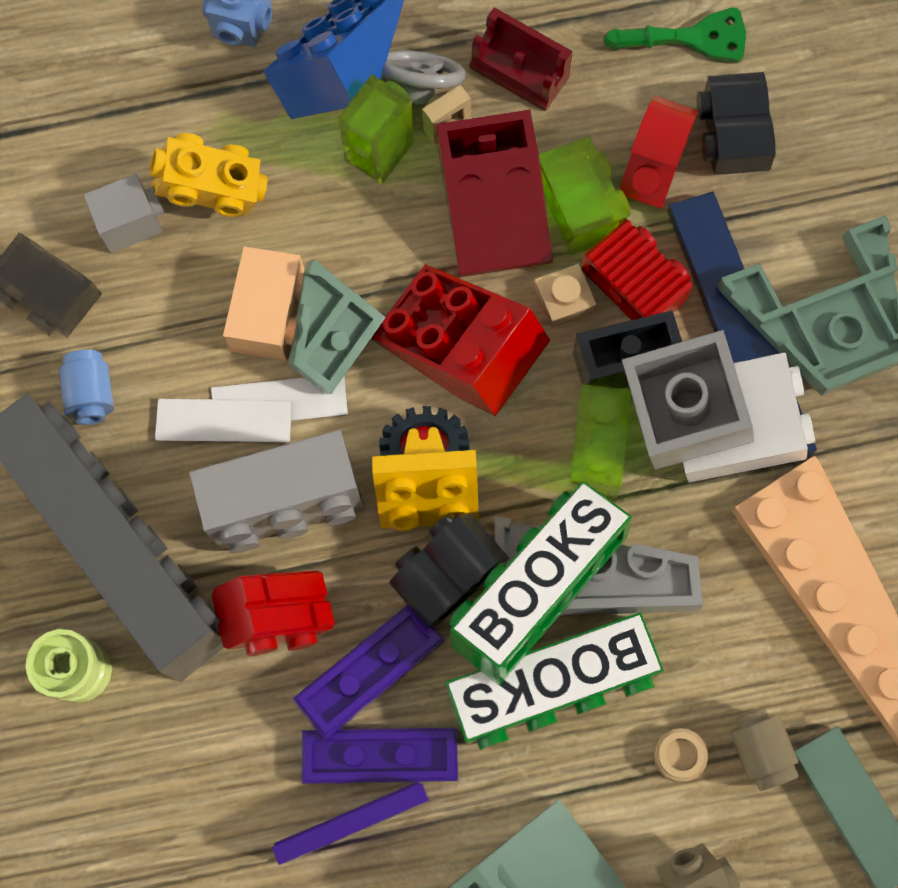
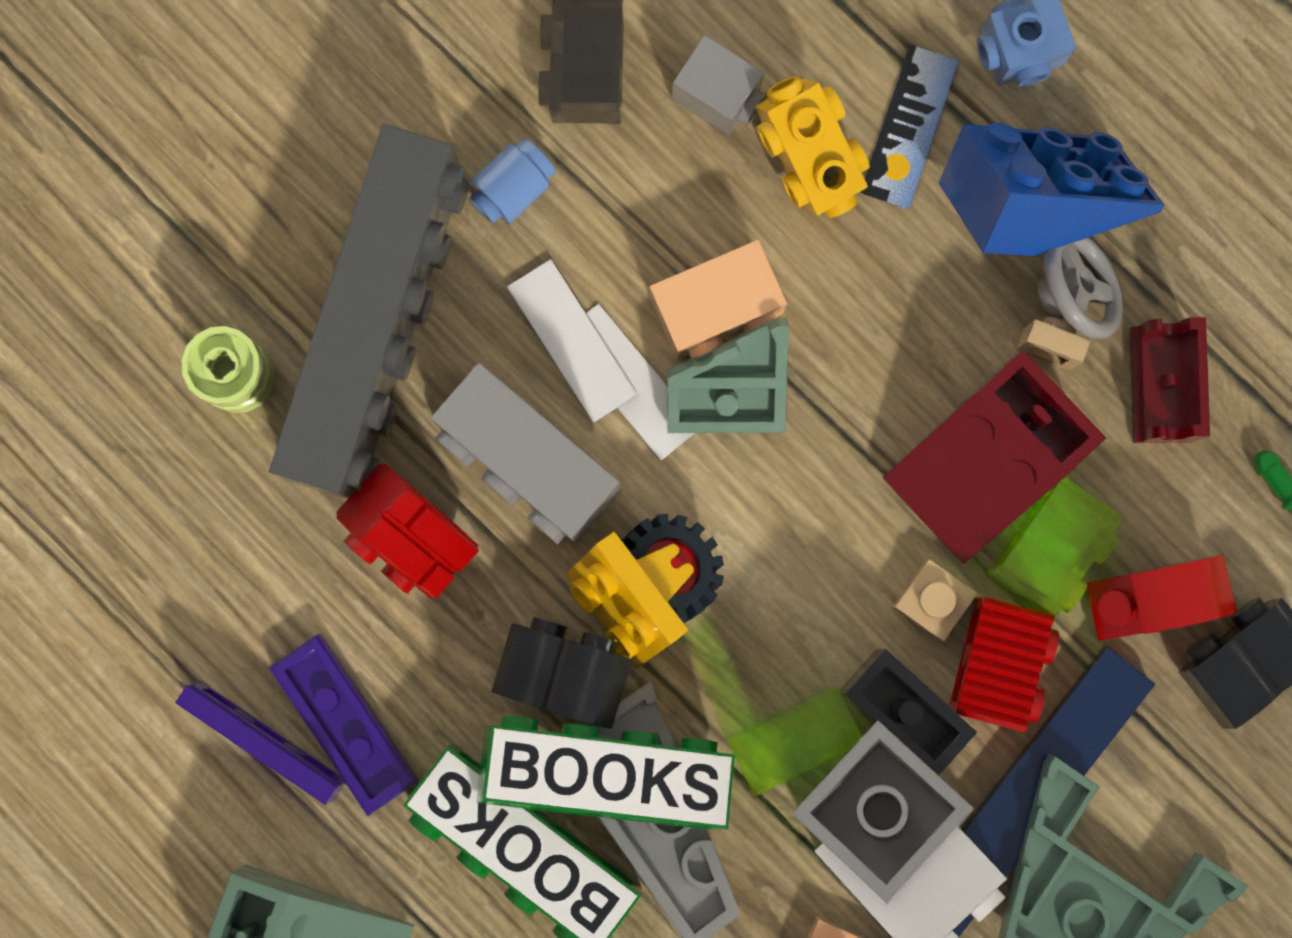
camera: 50 degrees right, 10 degrees up
dark purple tile [293,605,444,741] -> none
clear neon green brick [338,74,414,184] -> none
red slope [371,264,551,417] -> none
none -> sticker [860,44,959,210]

